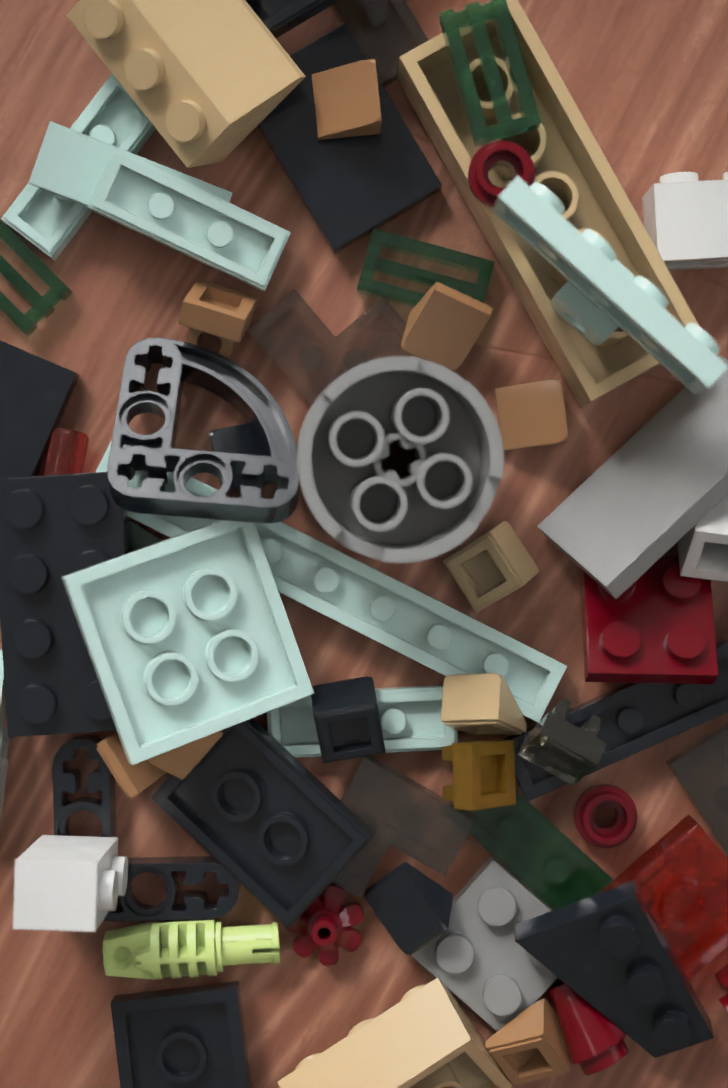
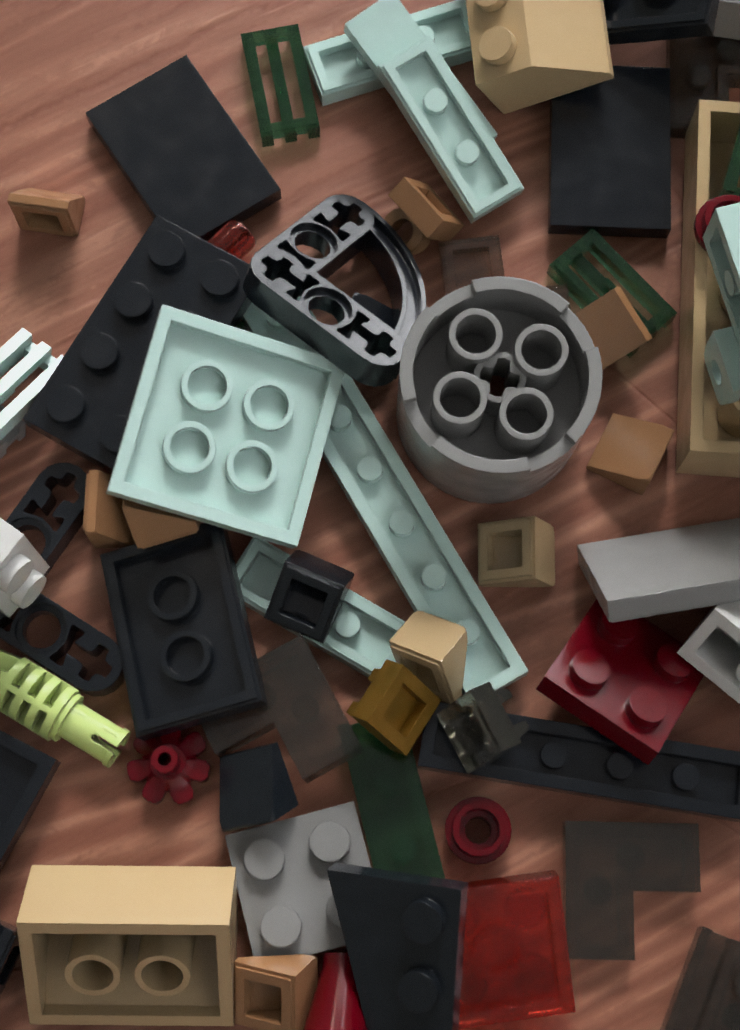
camera: 30 degrees right, 15 degrees down
medium nougat slope [312,59,382,140] -> none

